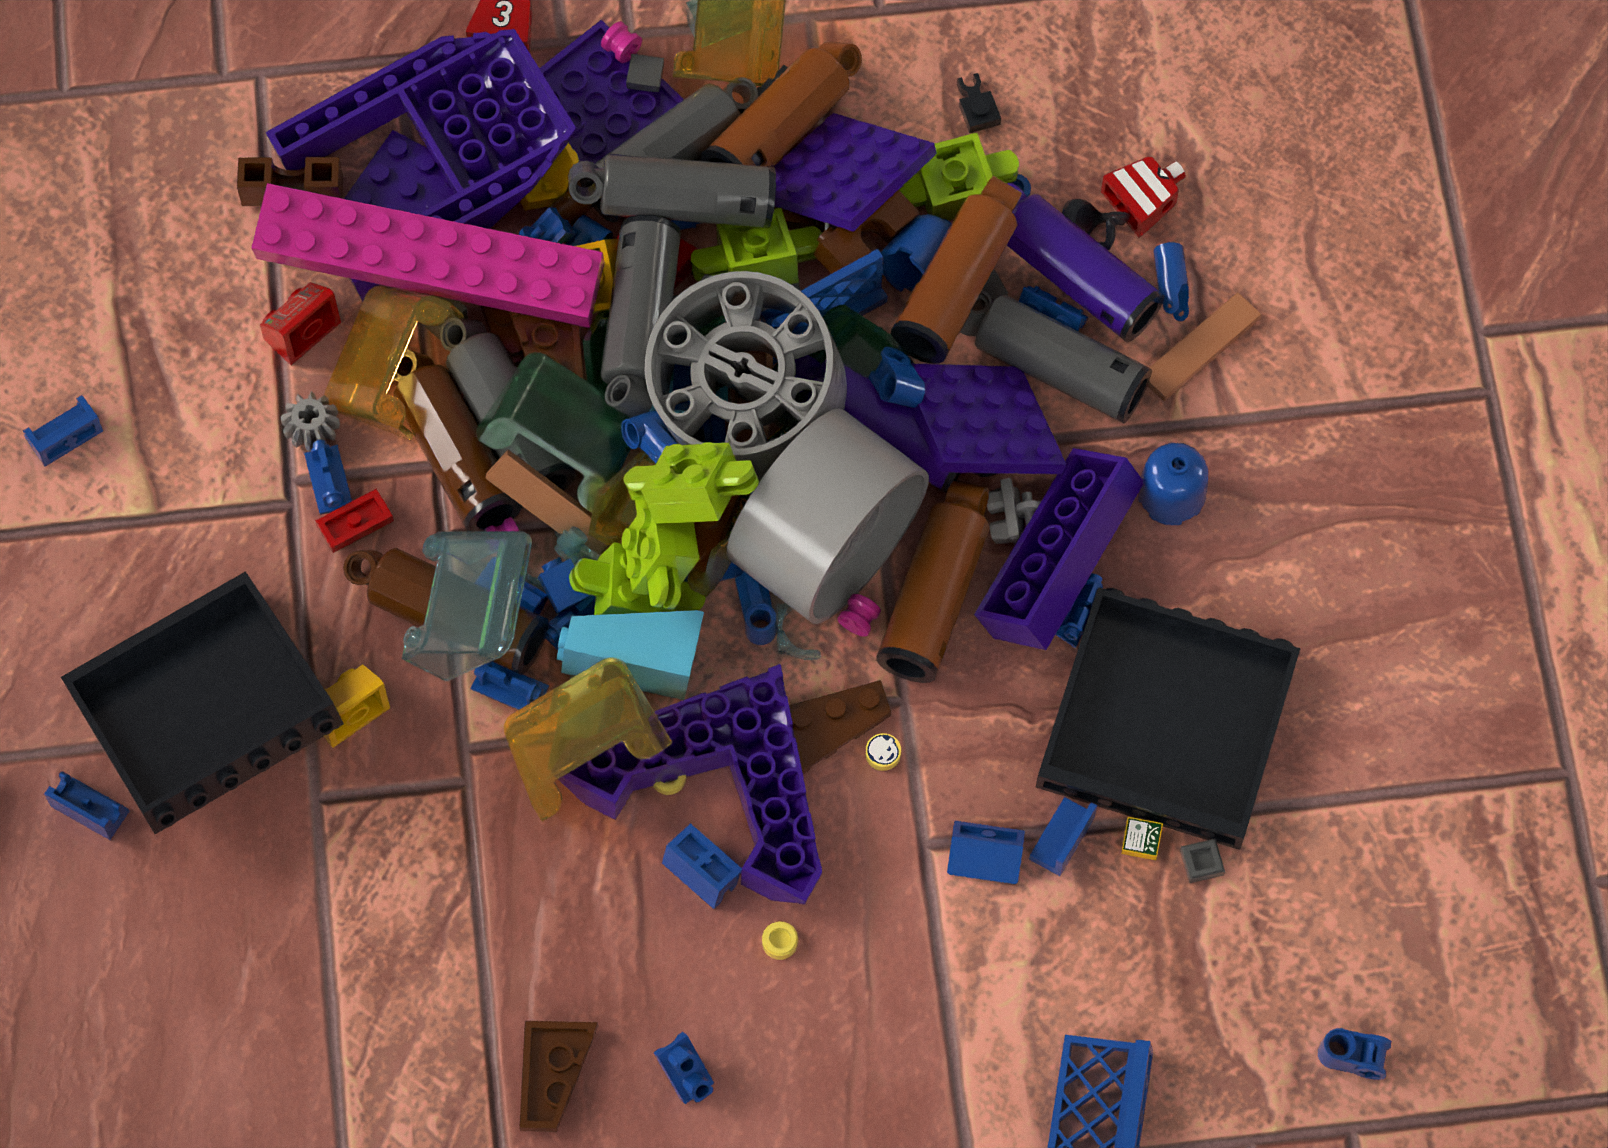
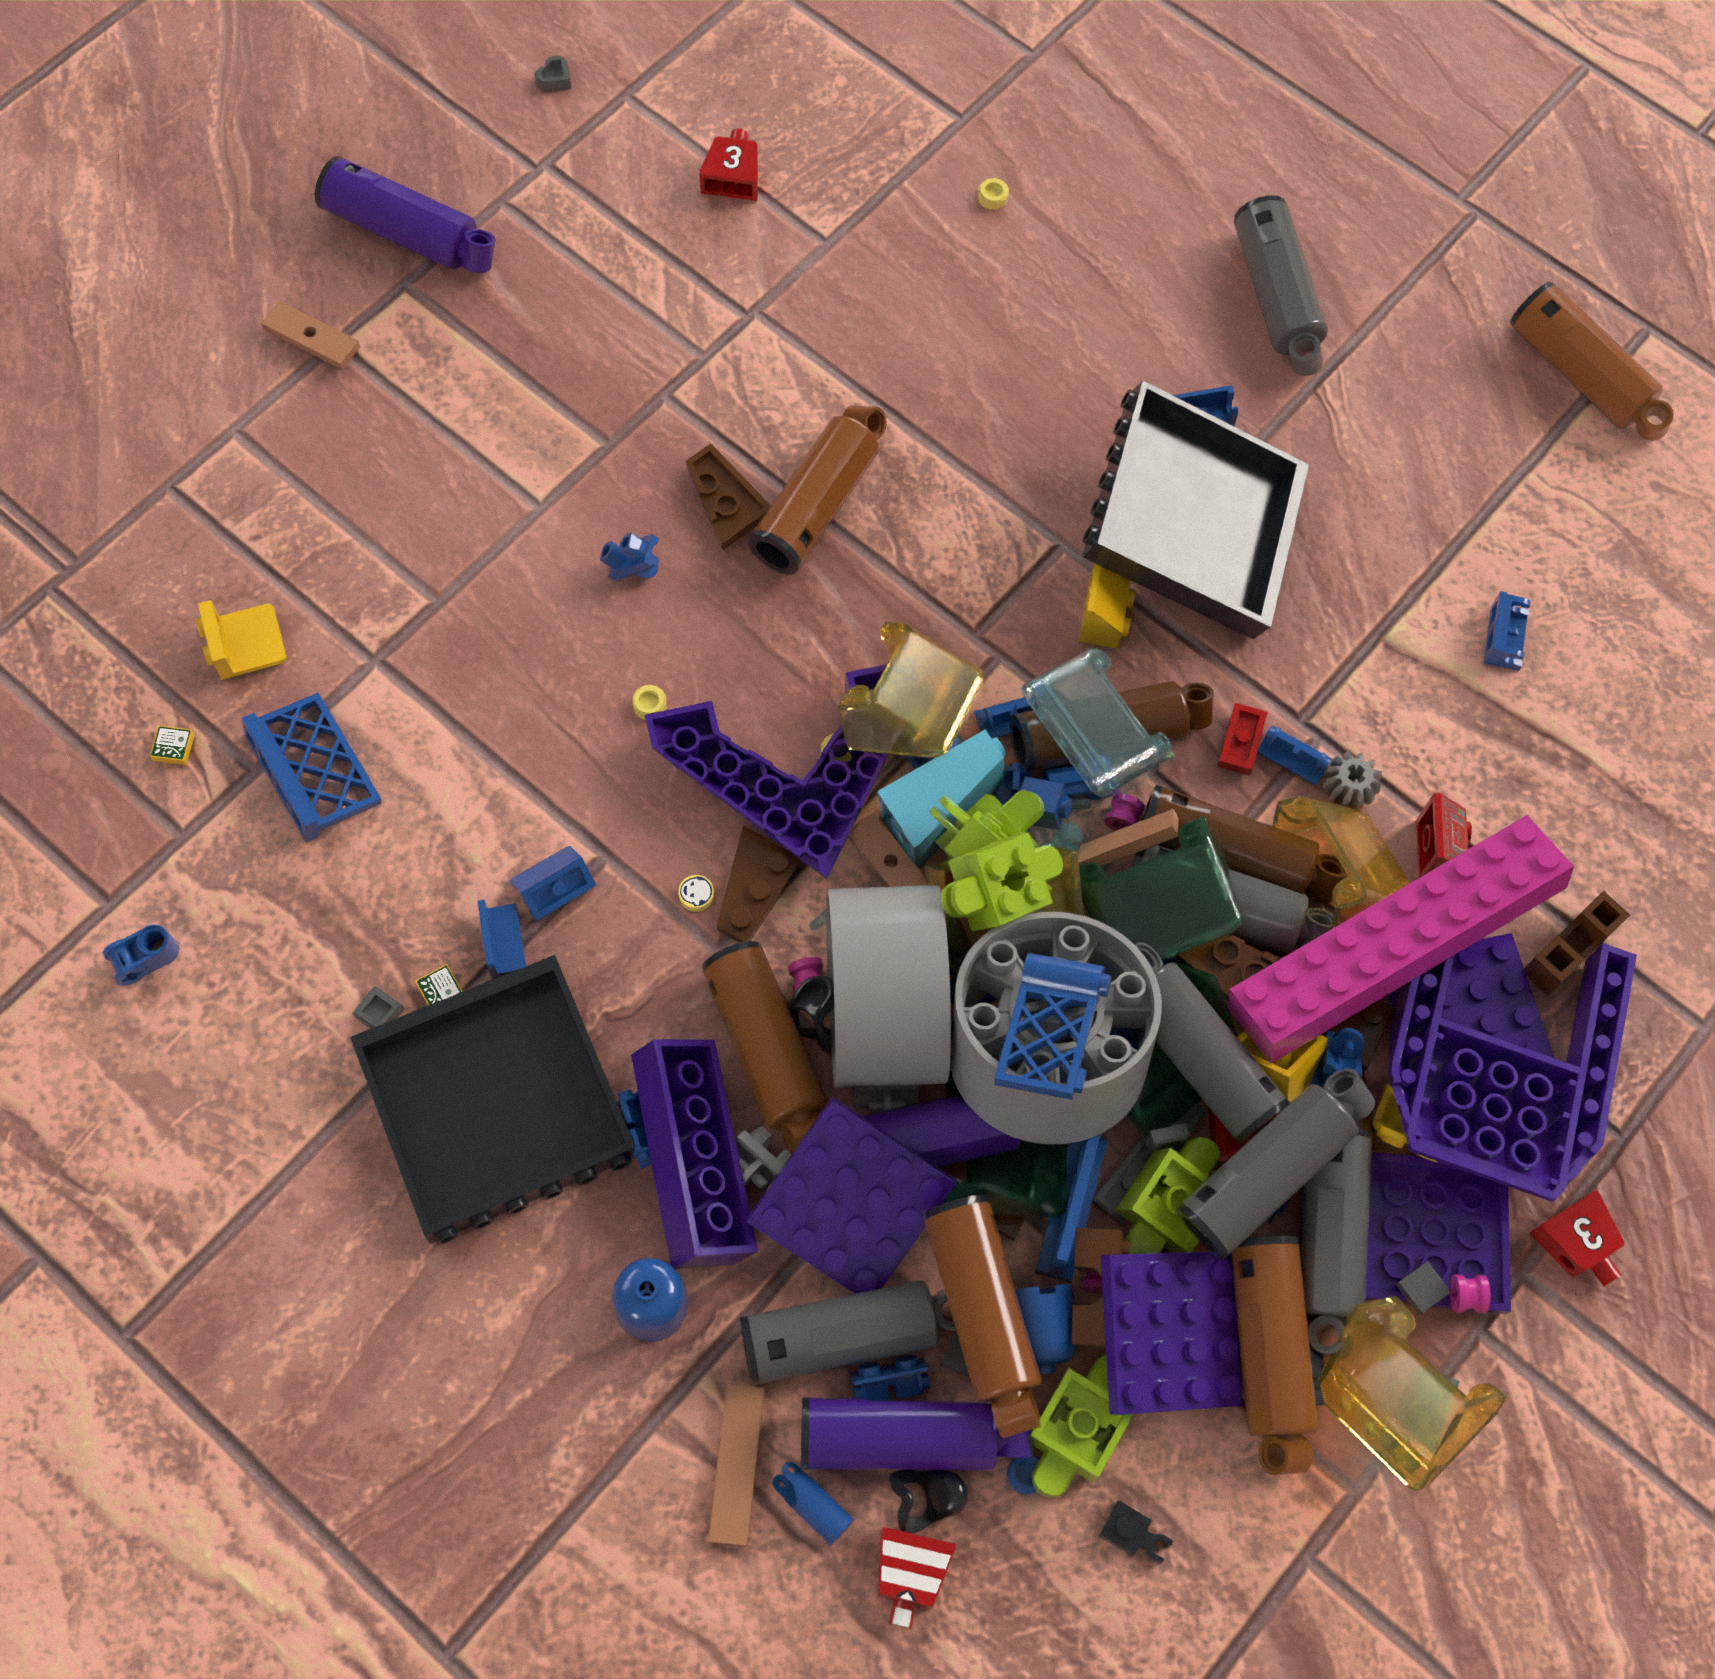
camera: 135 degrees right, 0 degrees up
blue hinge [662,823,742,909] -> none
blue piece [868,347,925,408] -> none
none -> dark orange piece [748,405,887,575]
none -> black piece [788,975,834,1052]
none -> nougat tile [848,813,931,887]
none -> blue piece [994,953,1111,1100]

